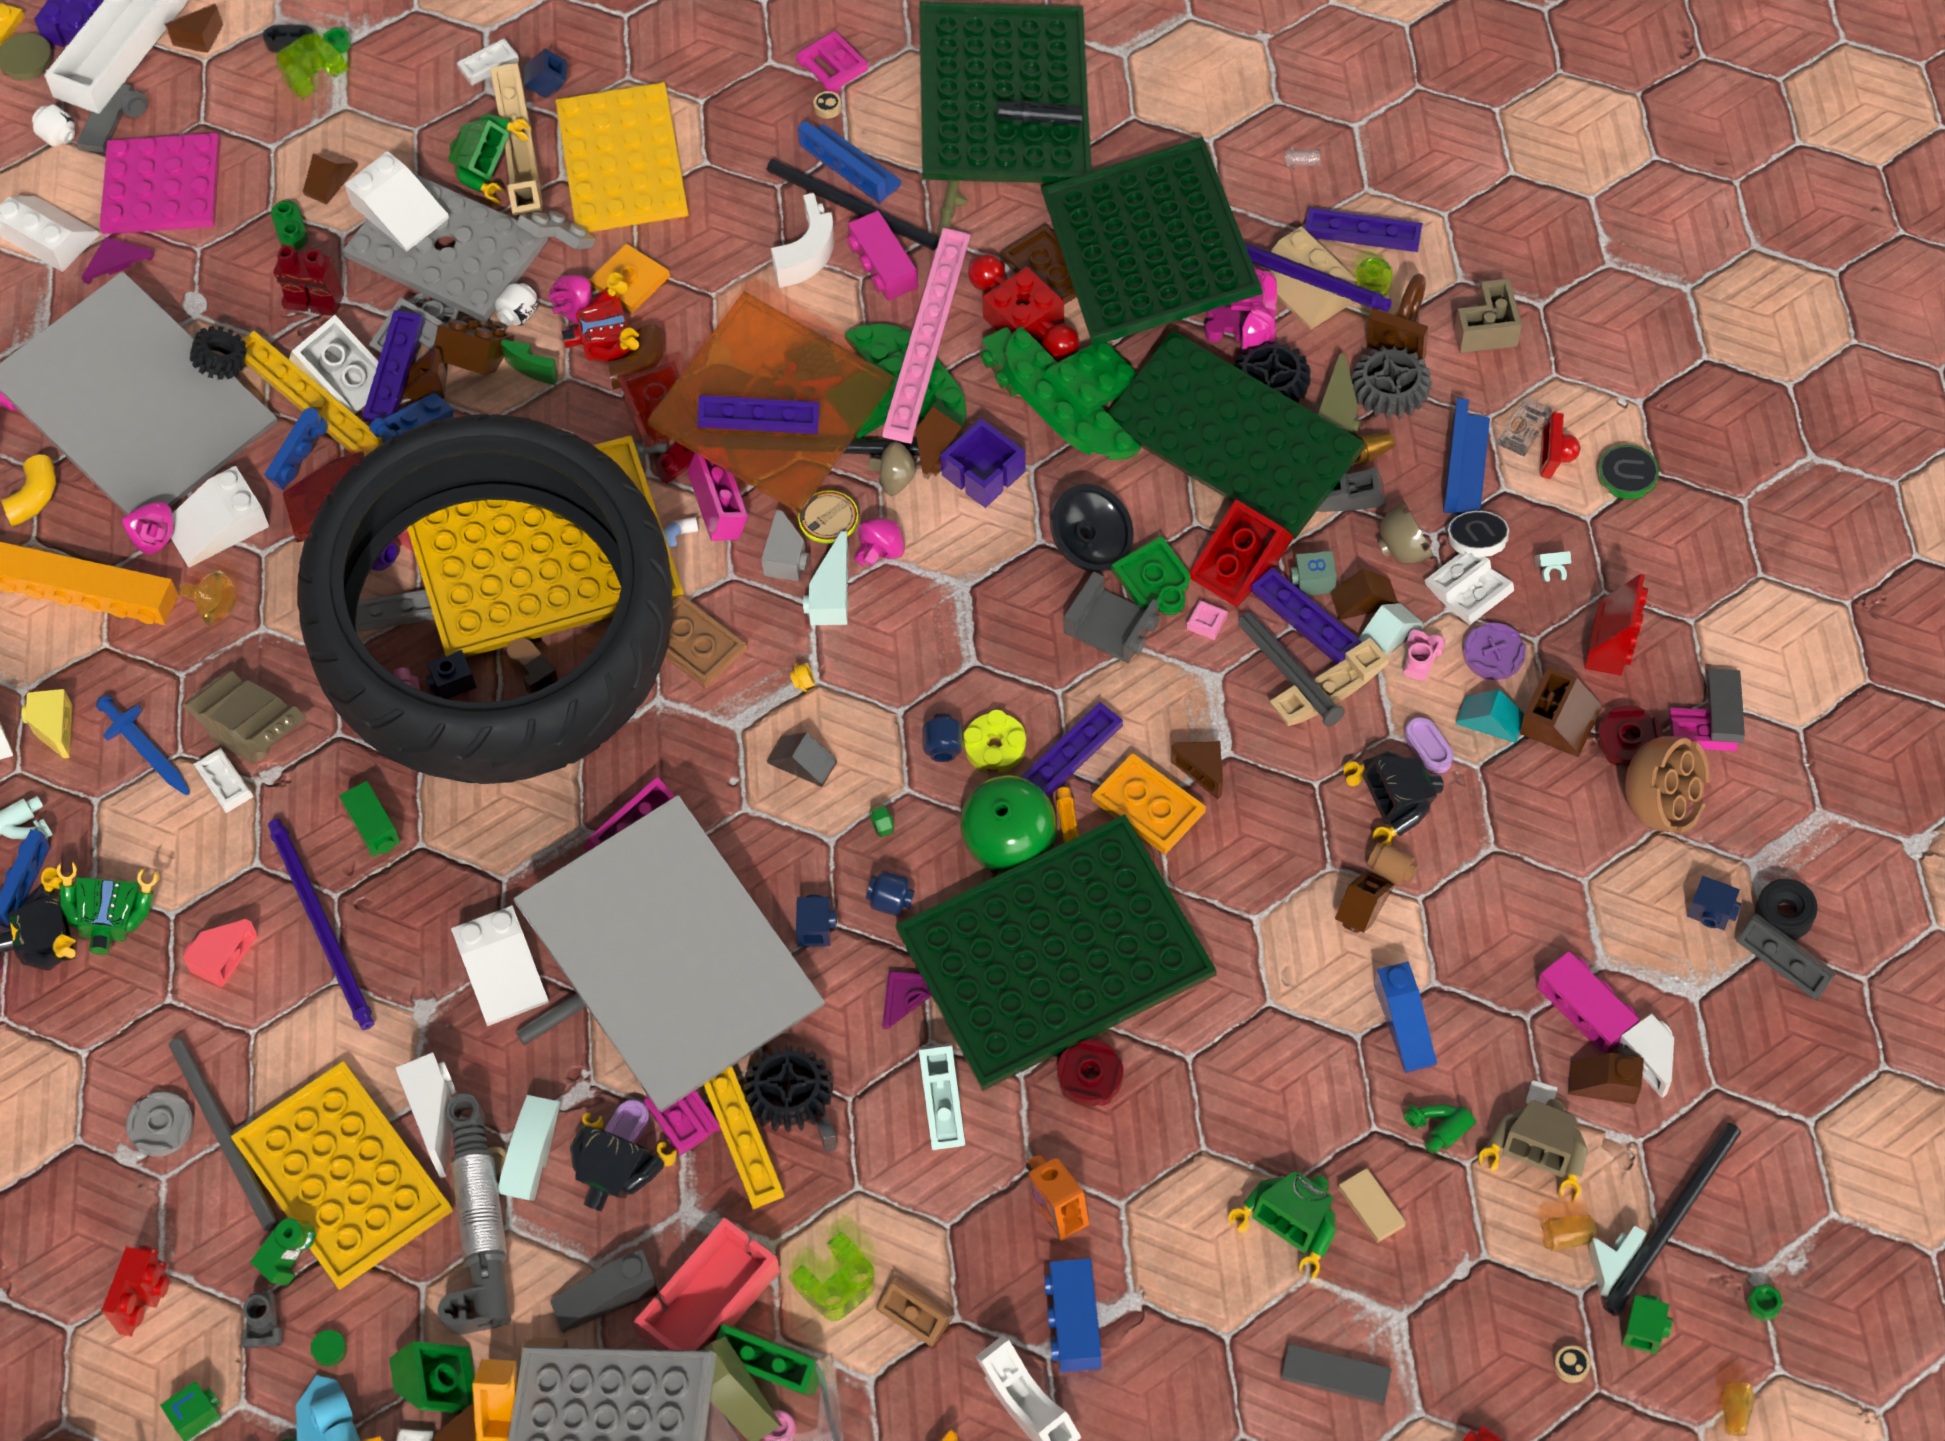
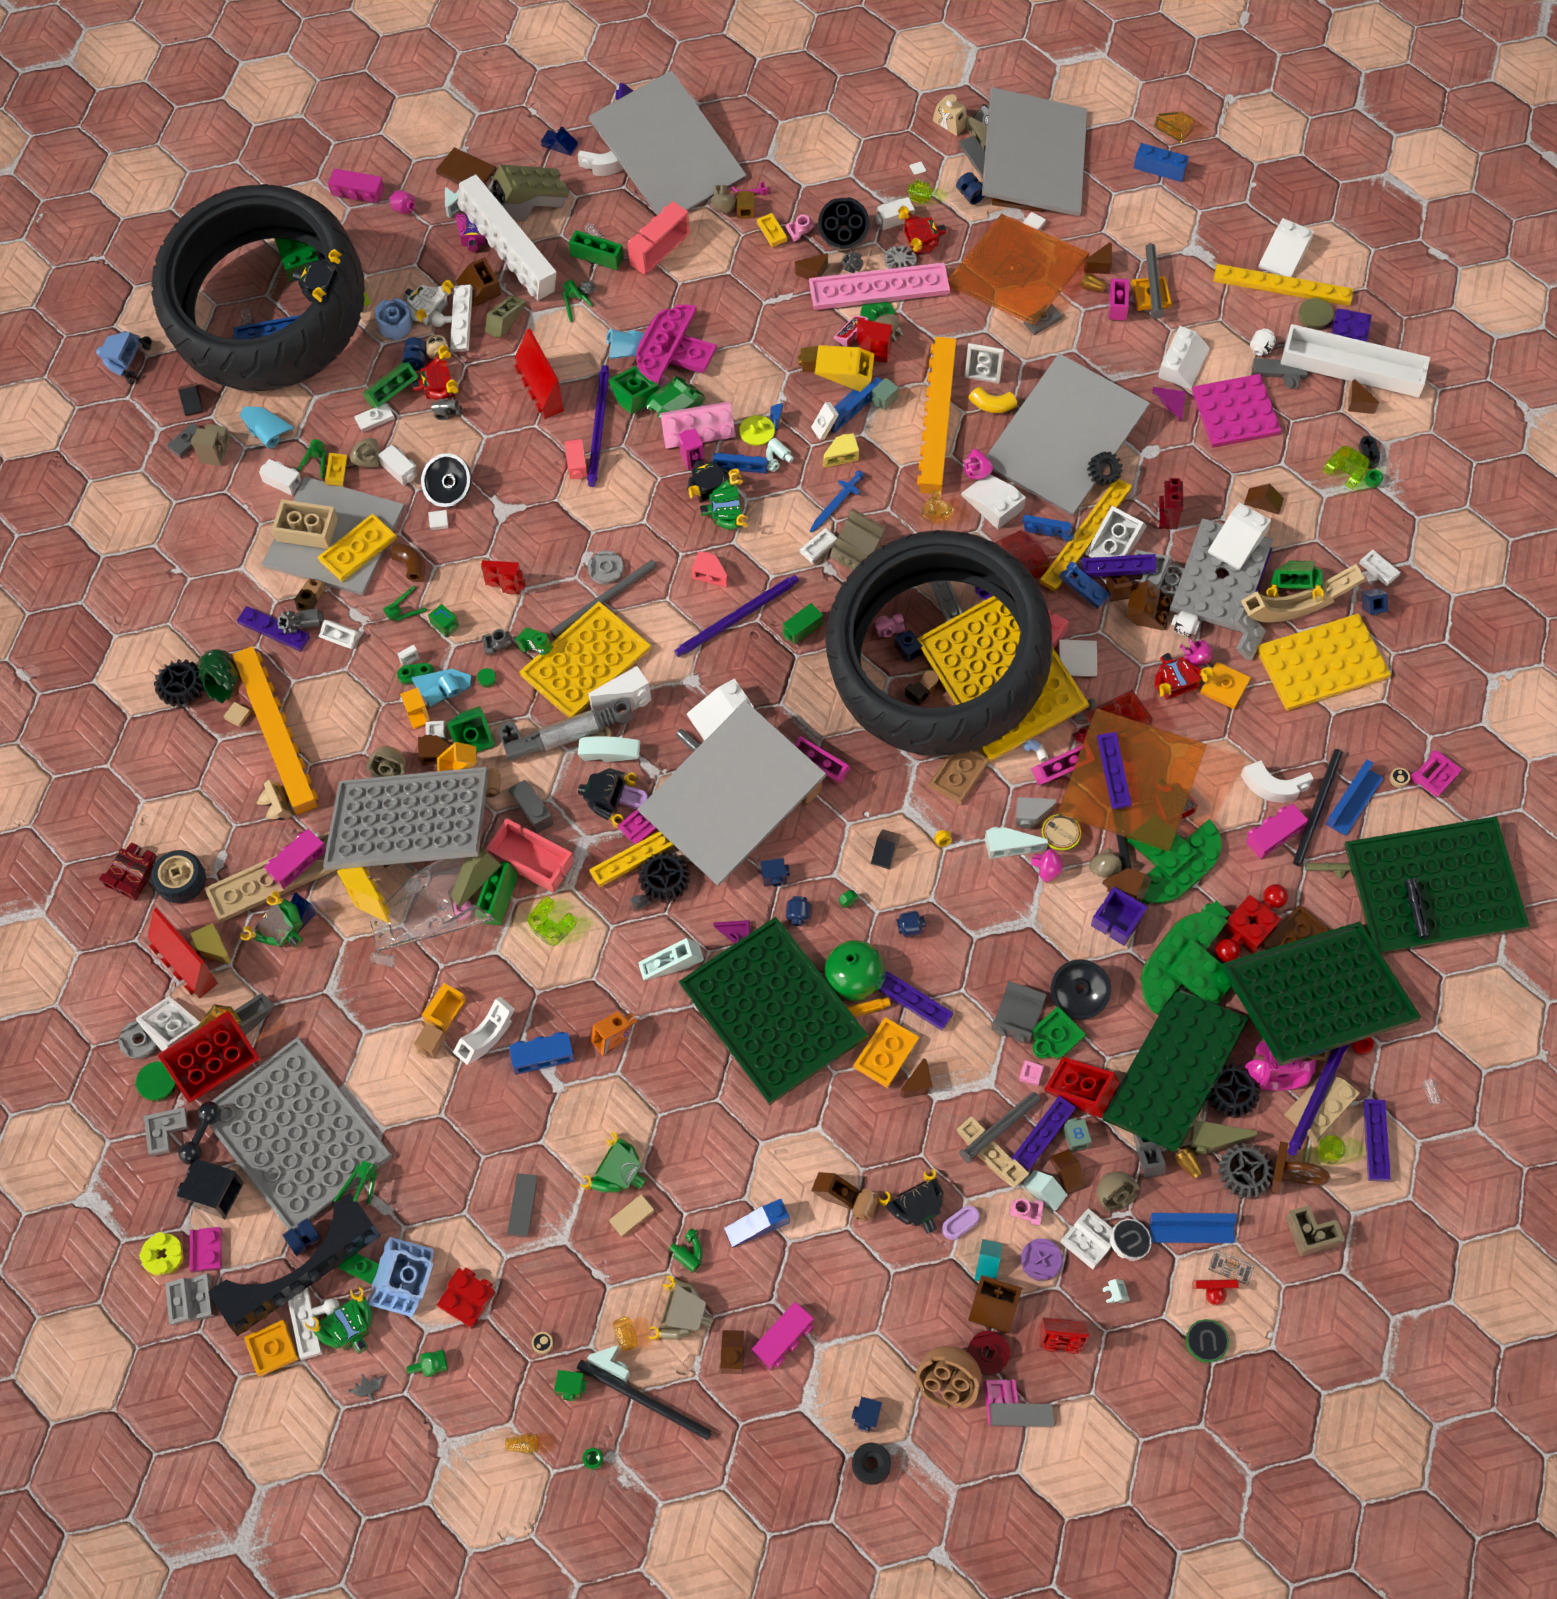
camera: 80 degrees right, 5 degrees up
green plate [271,200,308,250] -> none
green slope [501,339,559,385] -> none
reddish brown cylinder [608,325,664,390] -> none
medium nougat slope [876,1278,955,1347] -> none
bright pink plate [882,228,971,444] -> none
neon yellow plate [964,710,1026,773] -> none
dark red plate [1057,1040,1124,1106] -> none
white sticker [1526,1080,1557,1104] -> none
white slope [1617,1014,1674,1098] -> none
dark grey tile [1736,913,1837,1001] -> none

